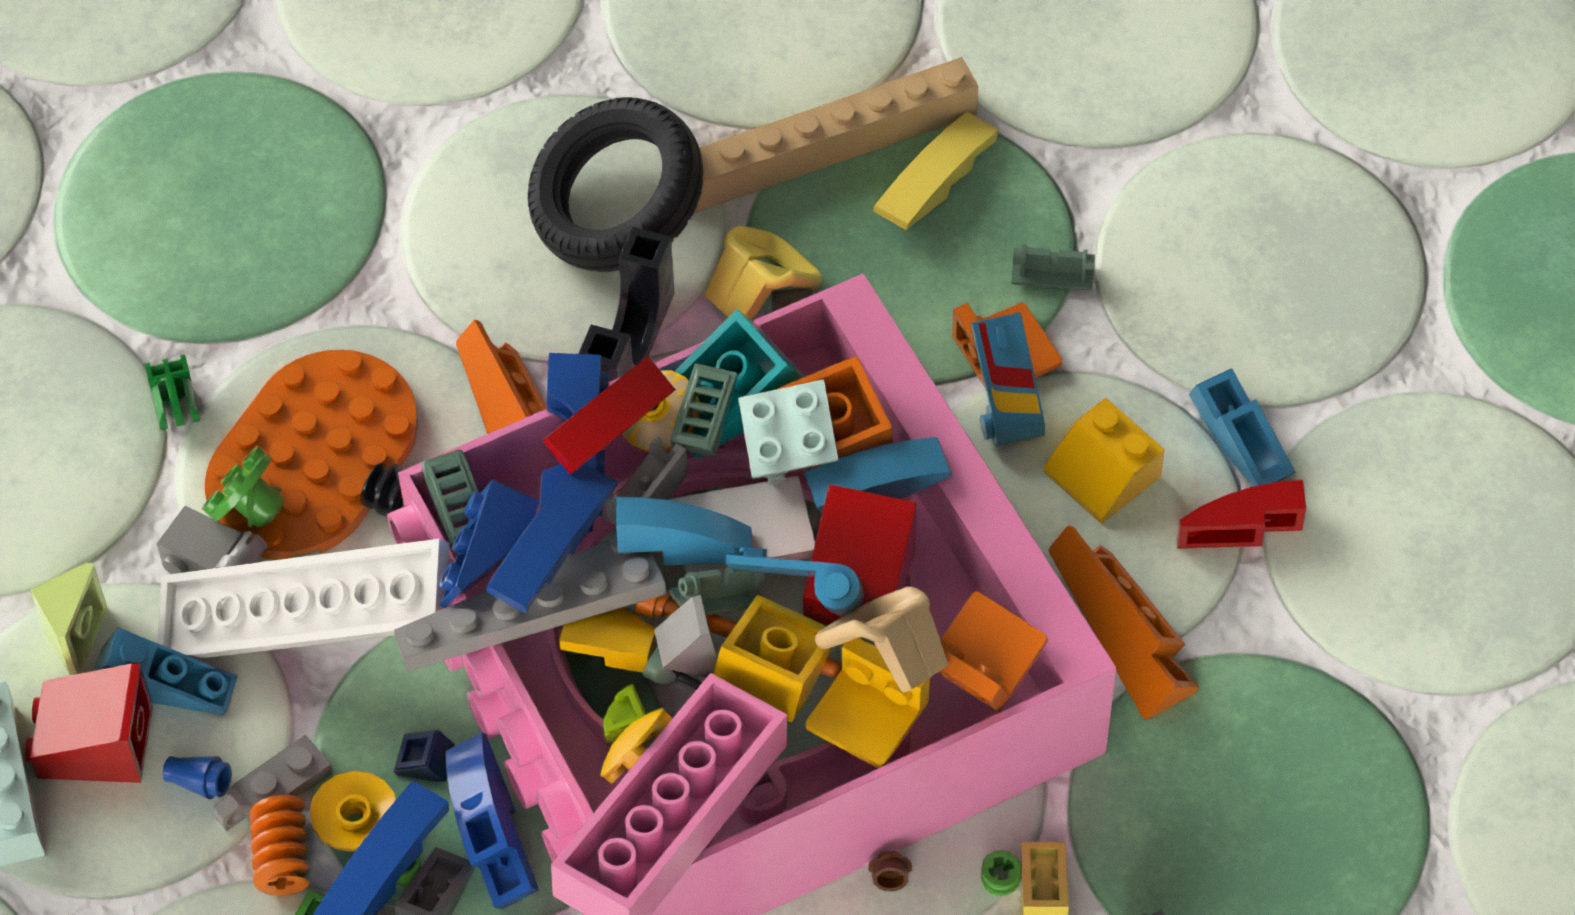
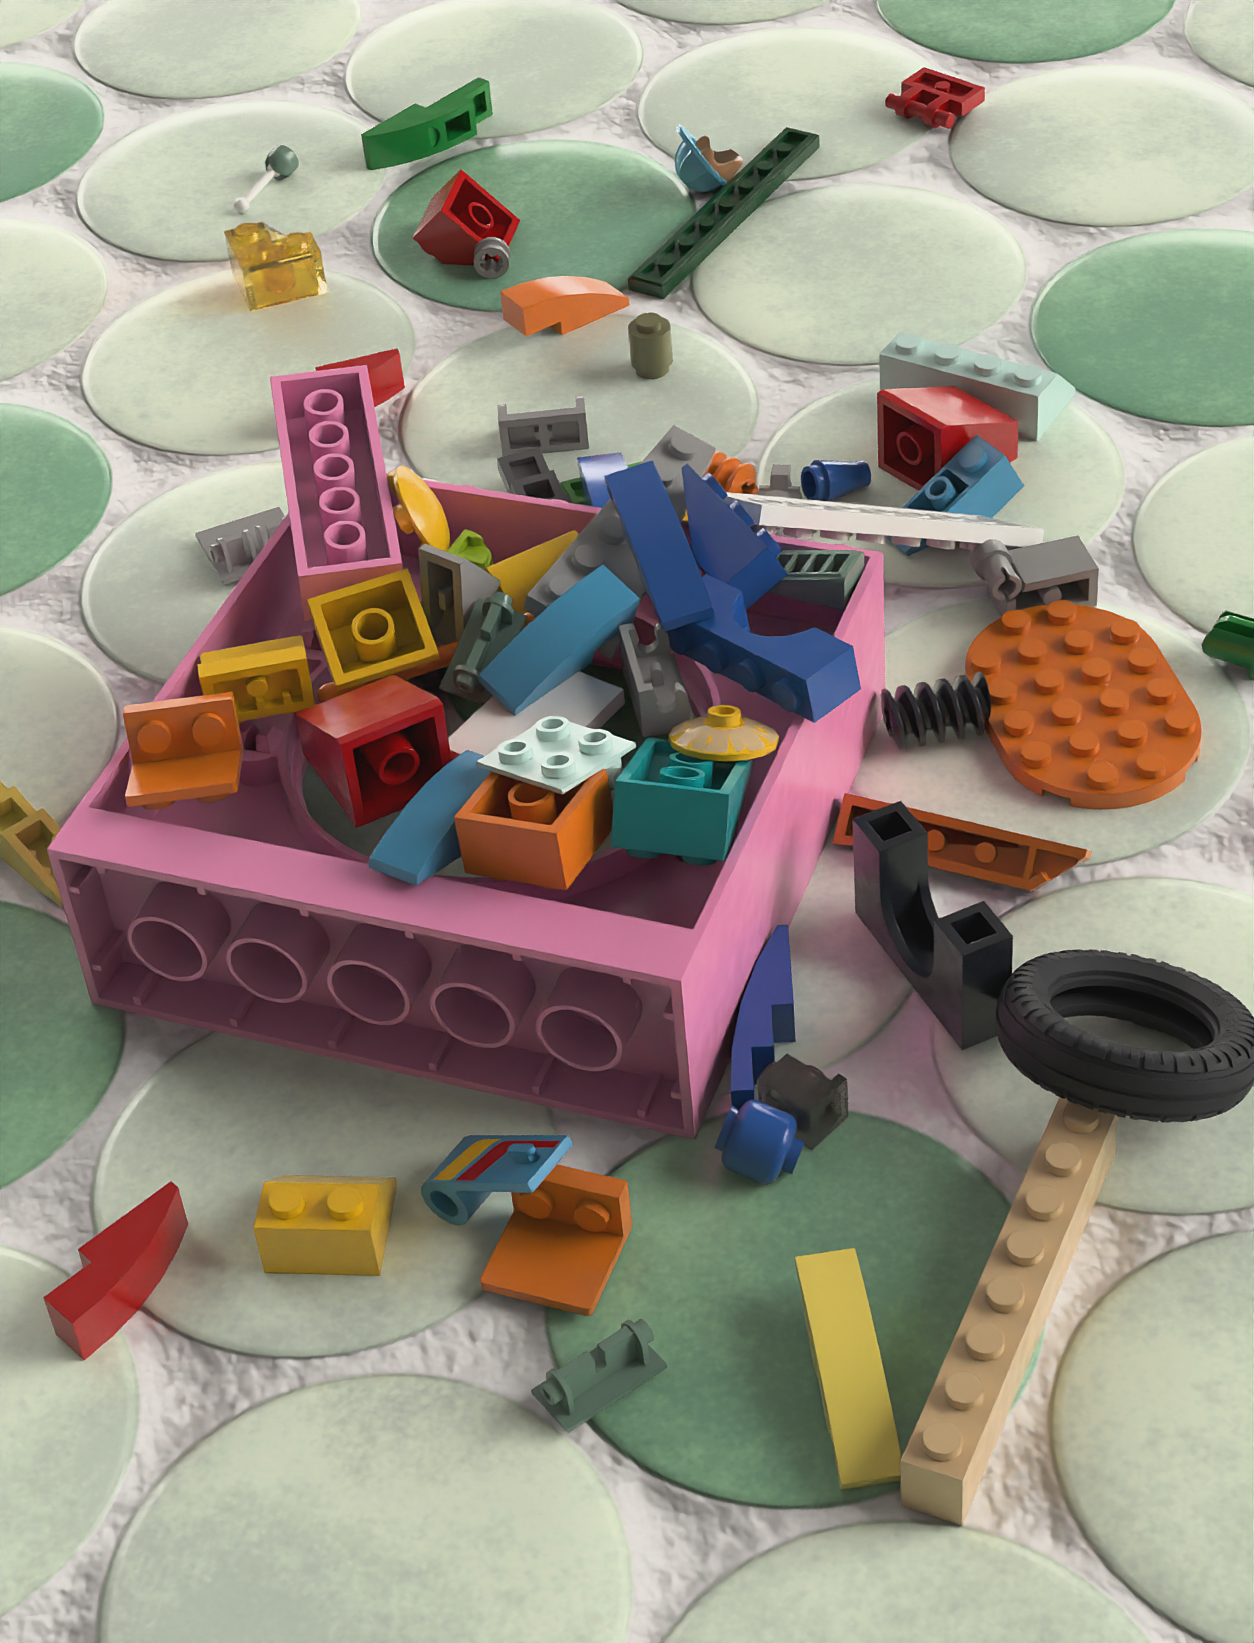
camera: 140 degrees right, 15 degrees down
yellowish green slope [31,563,108,676] -> none
bright green plate [202,446,284,528] -> none
red slope [542,356,676,475] -> none
sand green slope [670,363,738,458] -> none
light yellow piece [704,226,824,320] -> none
dark azure door [726,547,865,615] -> none
tan piece [815,586,948,693] -> none
orange wedge [1048,525,1200,719] -> none
dark azure slope [1189,368,1296,486] -> none

